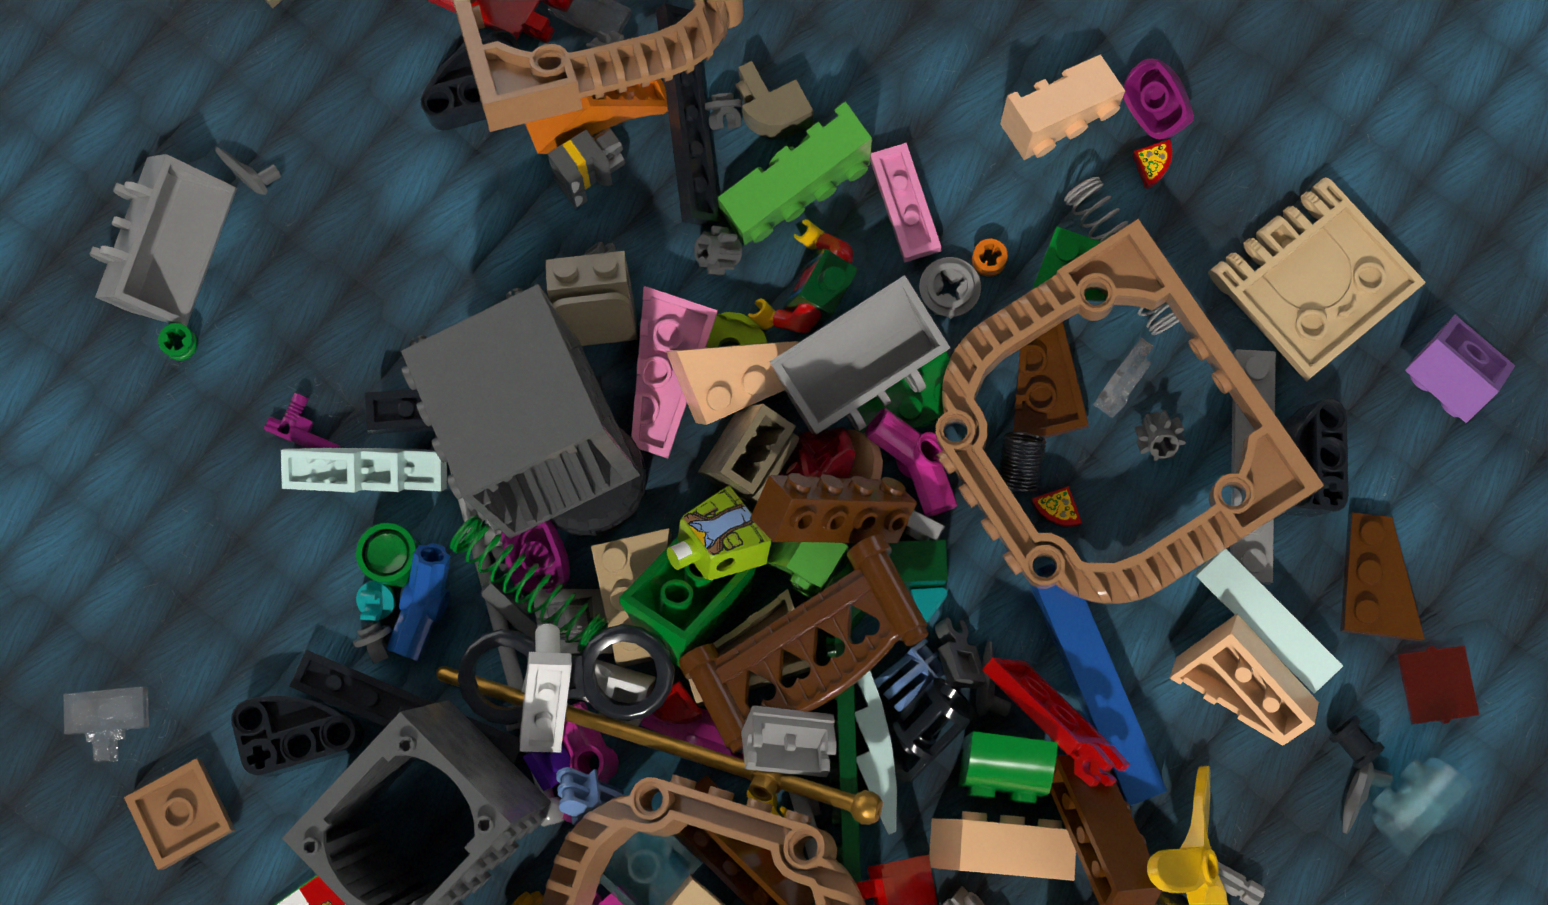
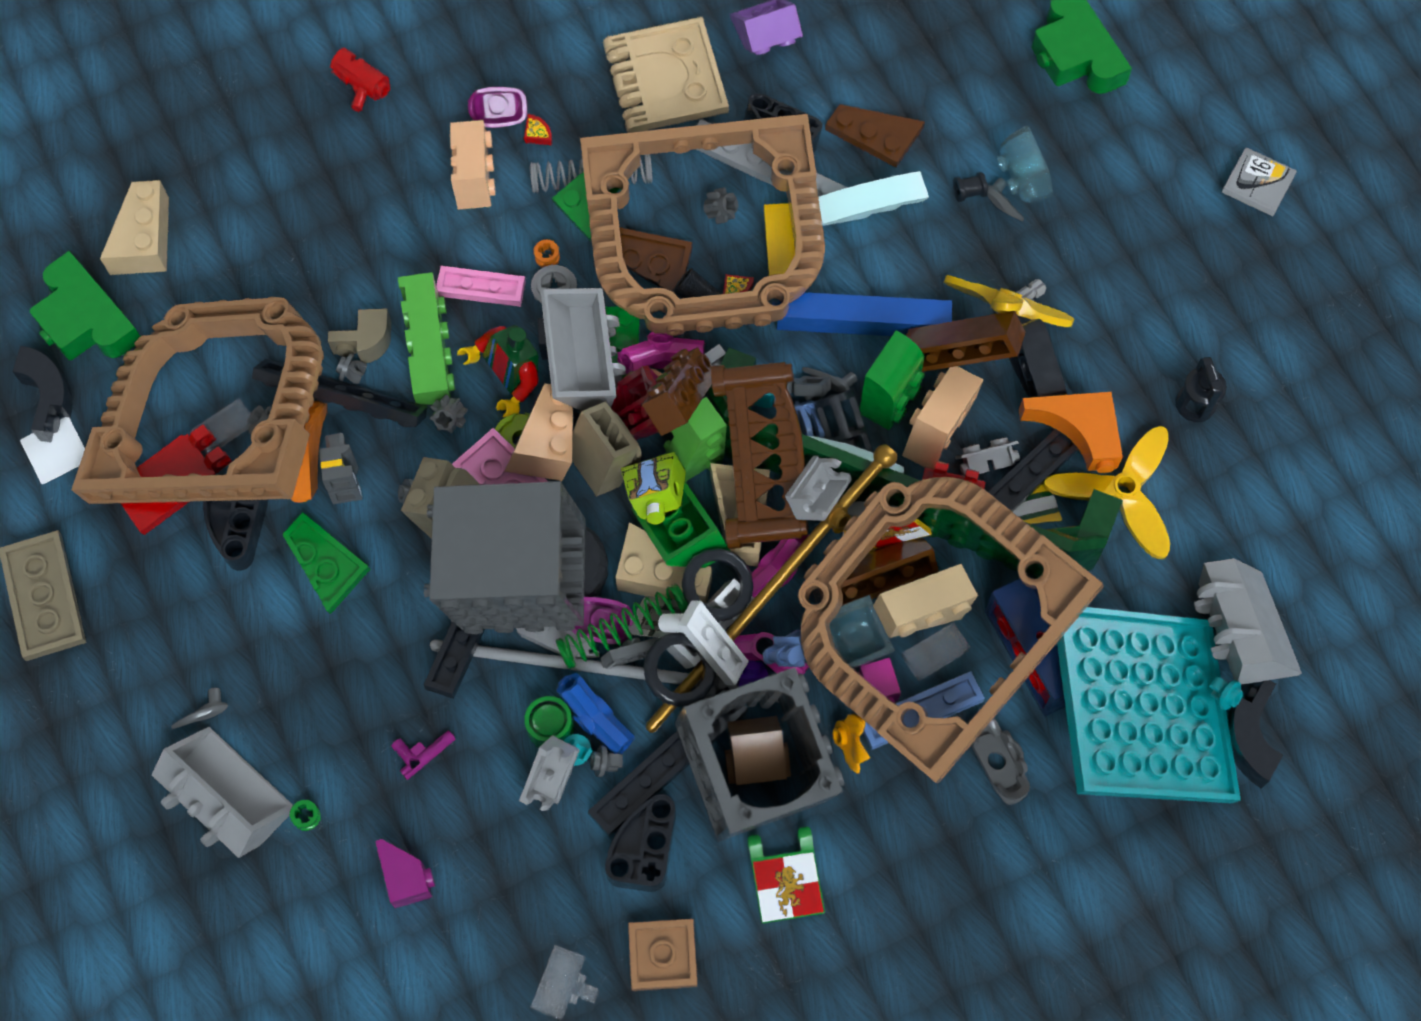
camera: 70 degrees left, 10 degrees down
light aqua slope [281,448,447,493] -> none
red tile [652,681,702,724] -> none
red tile [982,657,1130,786] -> none
clear hinge [1093,338,1154,418] -> none
light nougat wedge [1169,614,1319,746] -> none
clear red piece [1397,645,1479,725] -> none
none -> green wing [282,512,371,615]
none -> magenta slope [375,839,435,908]
none -> light grey hinge [519,736,580,811]
none -> medium nougat plate [725,716,791,785]
none -> yellow tile [764,203,795,276]

